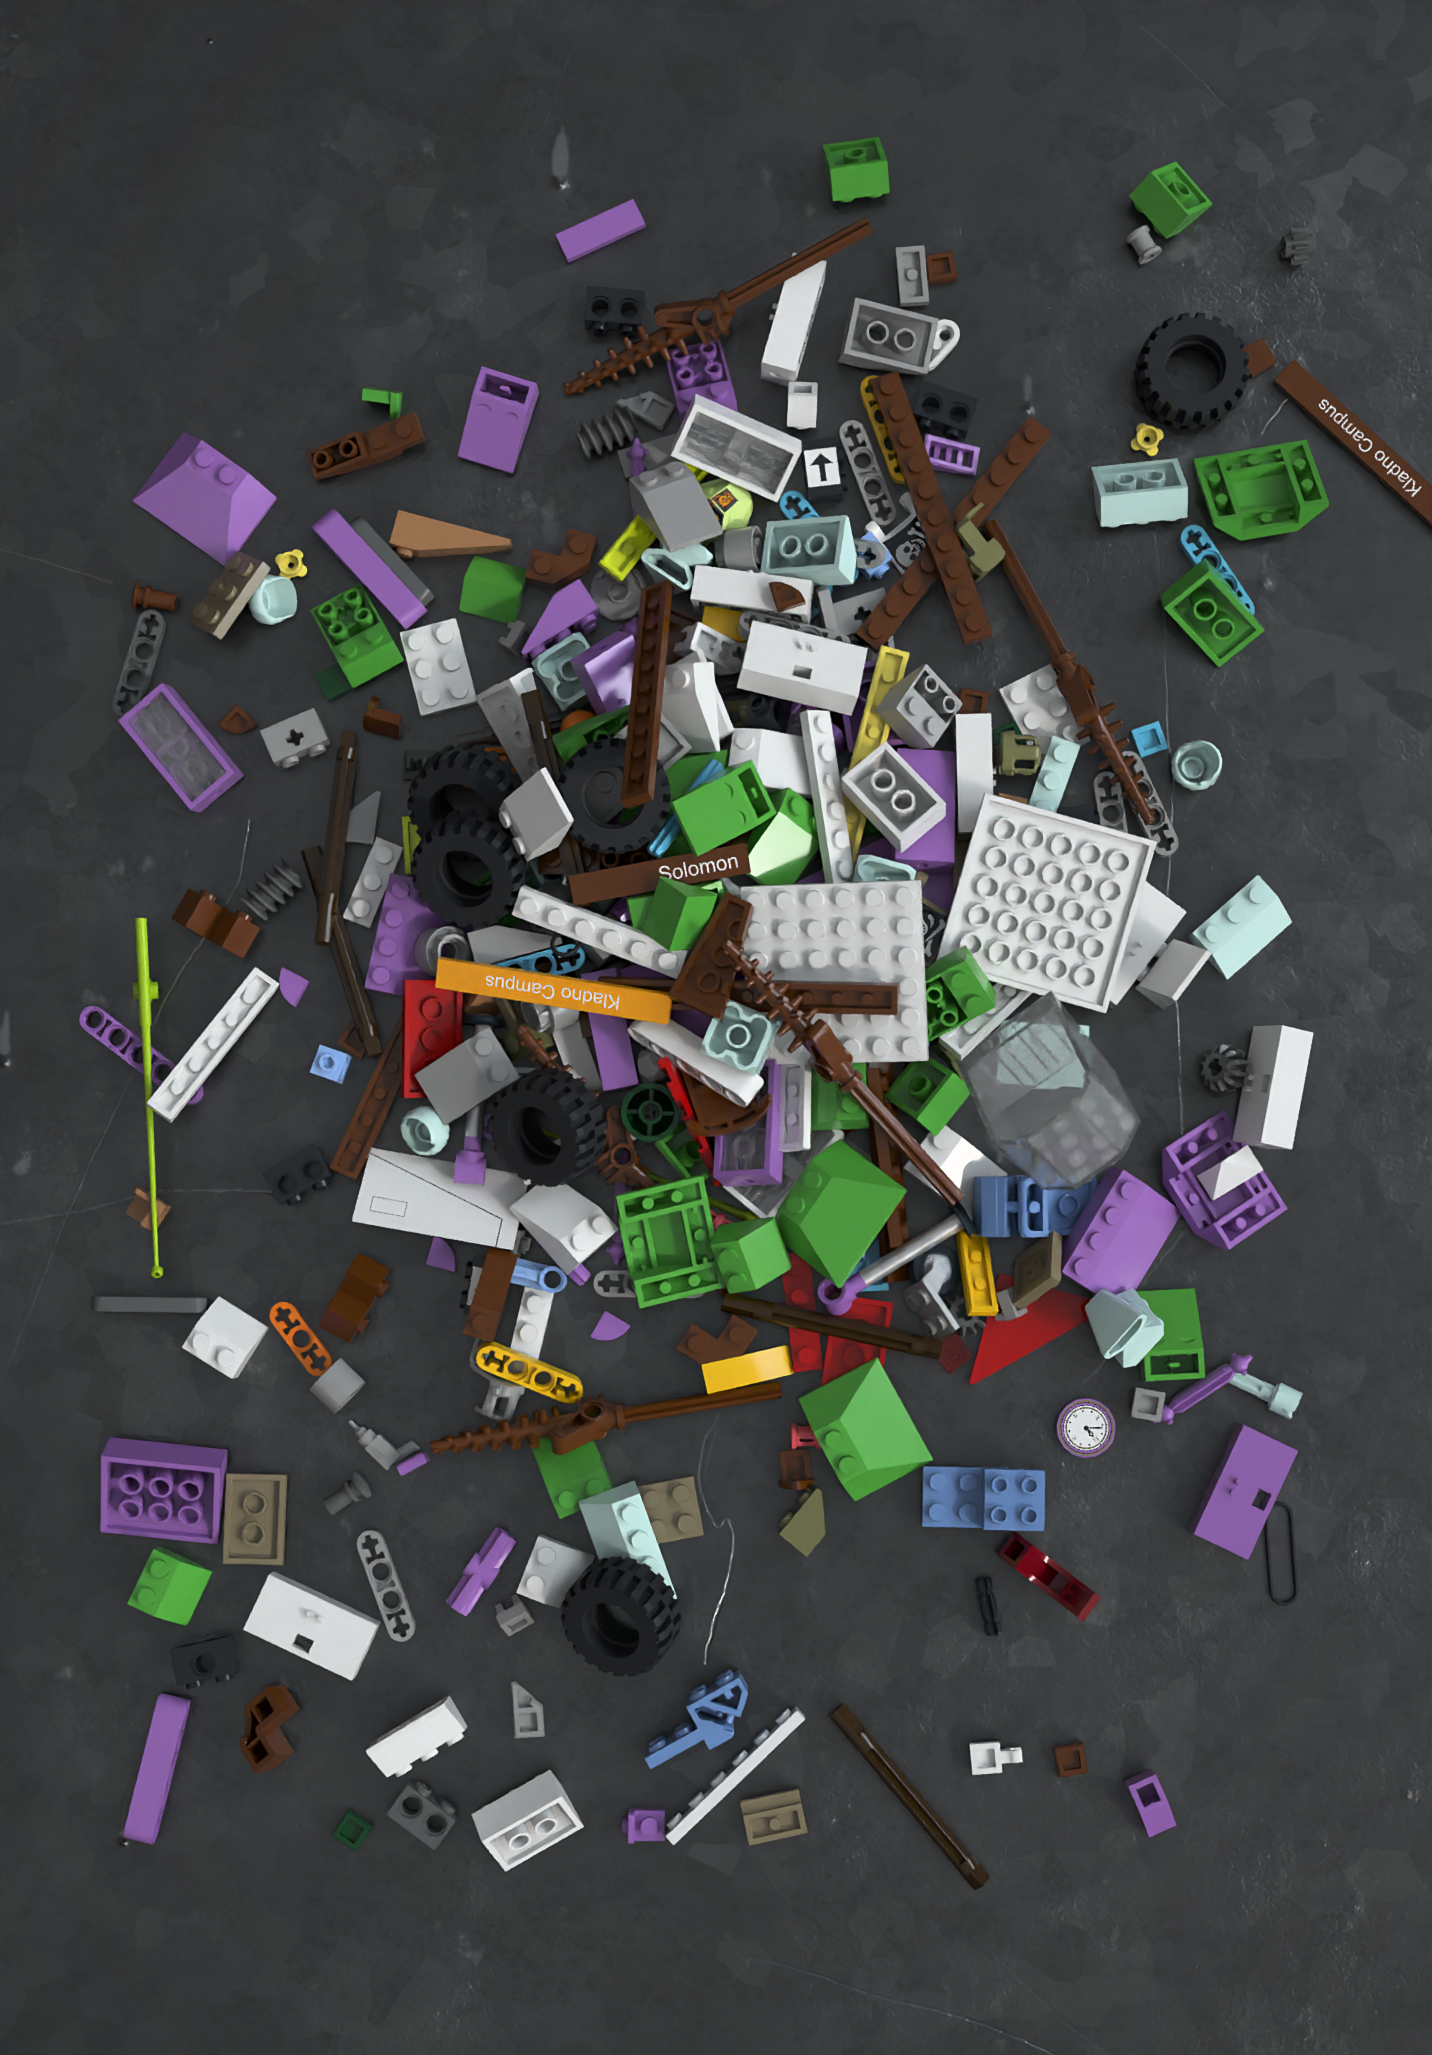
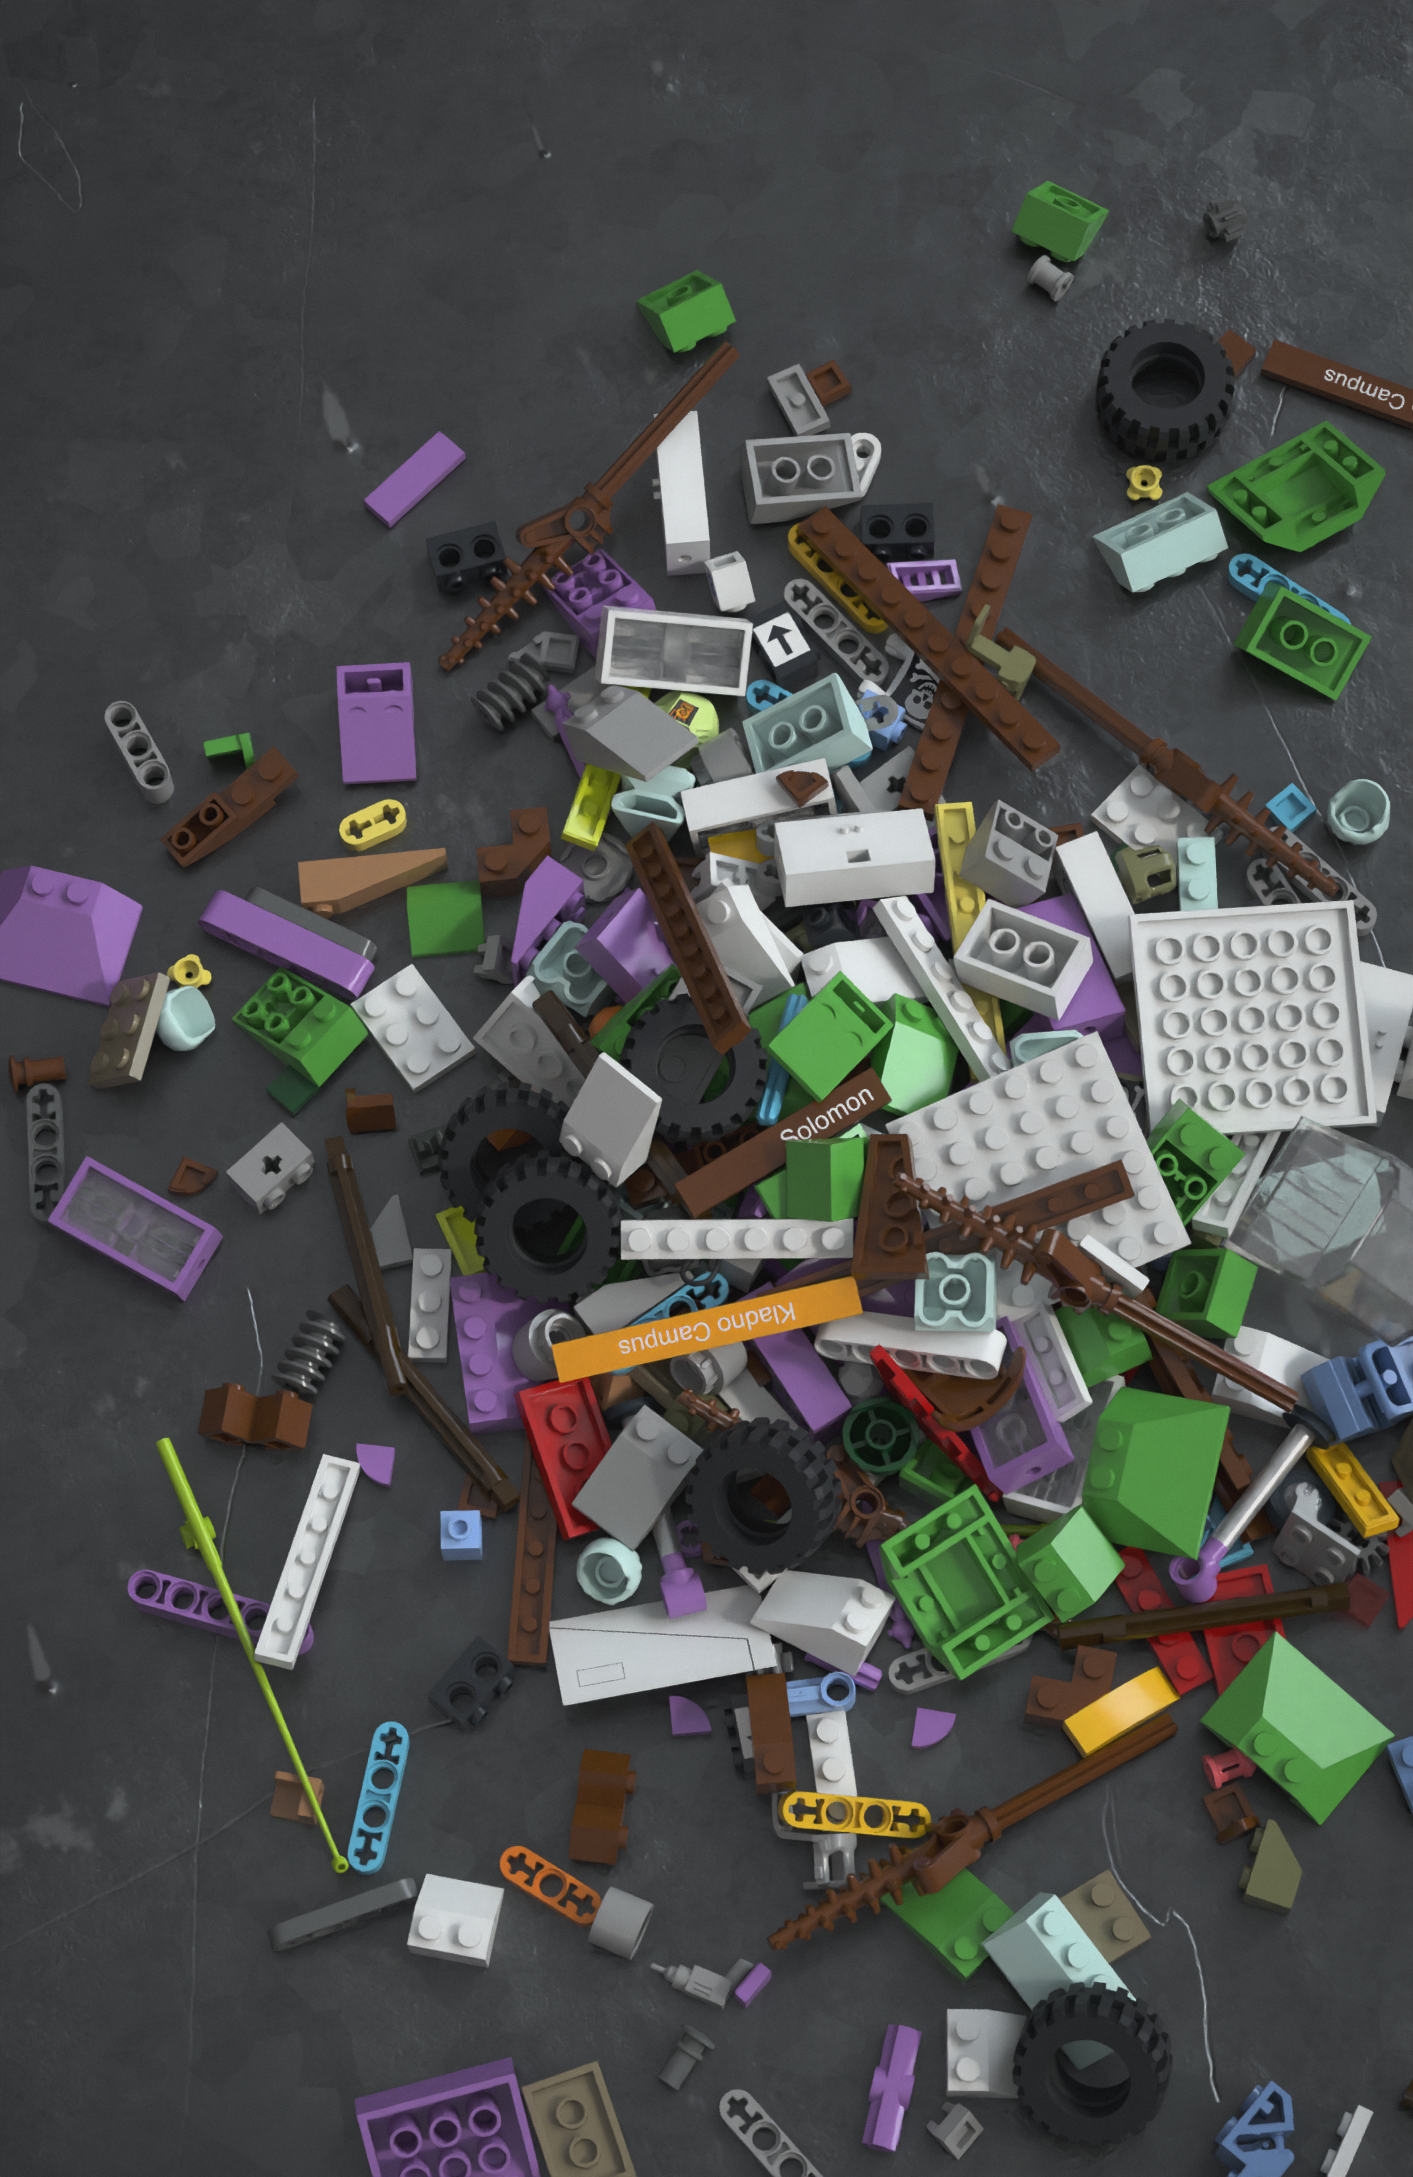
camera: 20 degrees left, 15 degrees down
none -> light grey beam [104,701,174,804]
none -> light yellow beam [339,799,407,852]
none -> medium azure beam [348,1722,410,1875]
none -> white tile [1075,1234,1150,1300]

